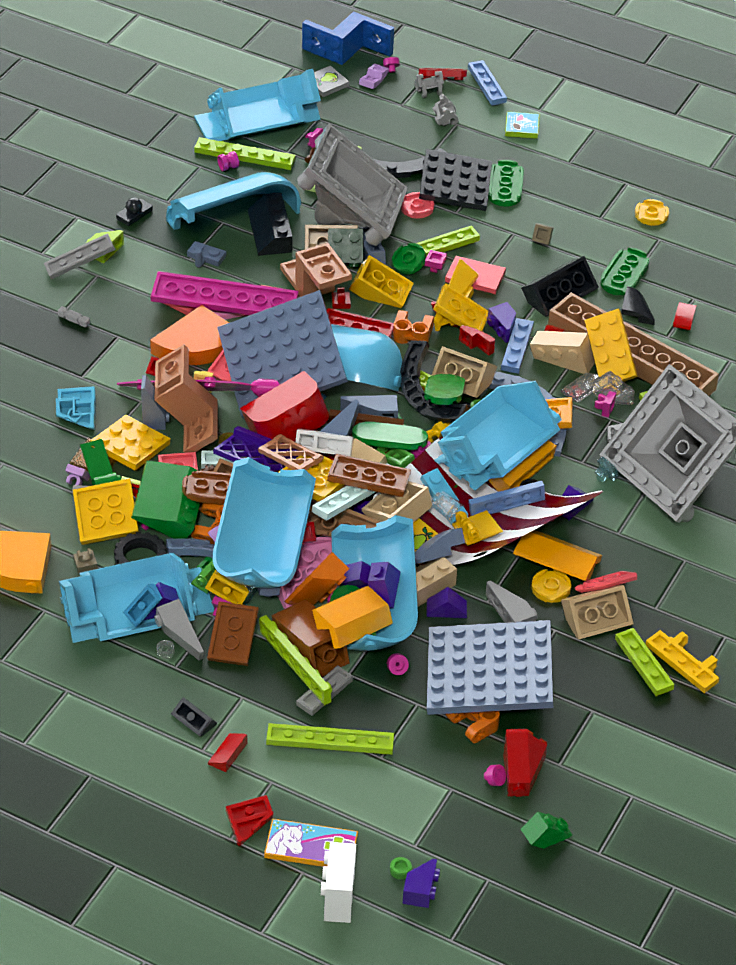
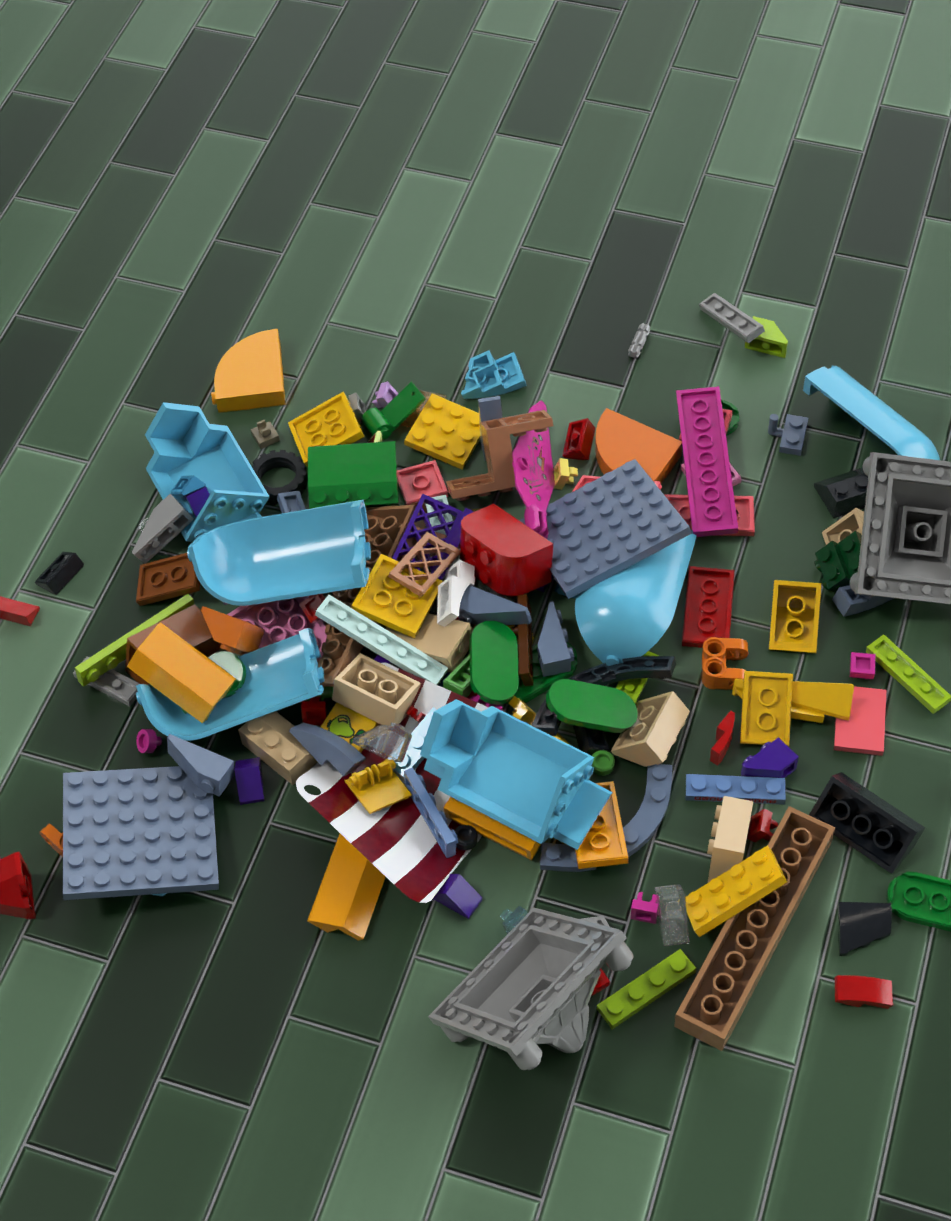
camera: 85 degrees right, 10 degrees up
black tile [116,197,153,226] -> none
dark orange tile [182,471,231,505] -> none
lime plate [266,723,394,755] -> none
nougat bracket [280,243,352,297] -> none
dark orange tile [327,454,411,497] -> none
red tile [332,287,351,309] -> none
dark purple slope [339,561,371,588] -> none
dark purple slope [368,562,401,609] -> none
green tile [392,243,426,275] -> none
light grey slope [486,581,538,623] -> none
yellow tile [531,569,571,603] -> none
clear slope [561,373,601,402] -> none
tan slope [561,585,633,639] -> none
coral tile [575,571,637,593] -> none
lime plate [615,628,674,696] -> none
yellow hinge [646,630,719,693] -> none
none -> sand blue slope [167,734,234,797]

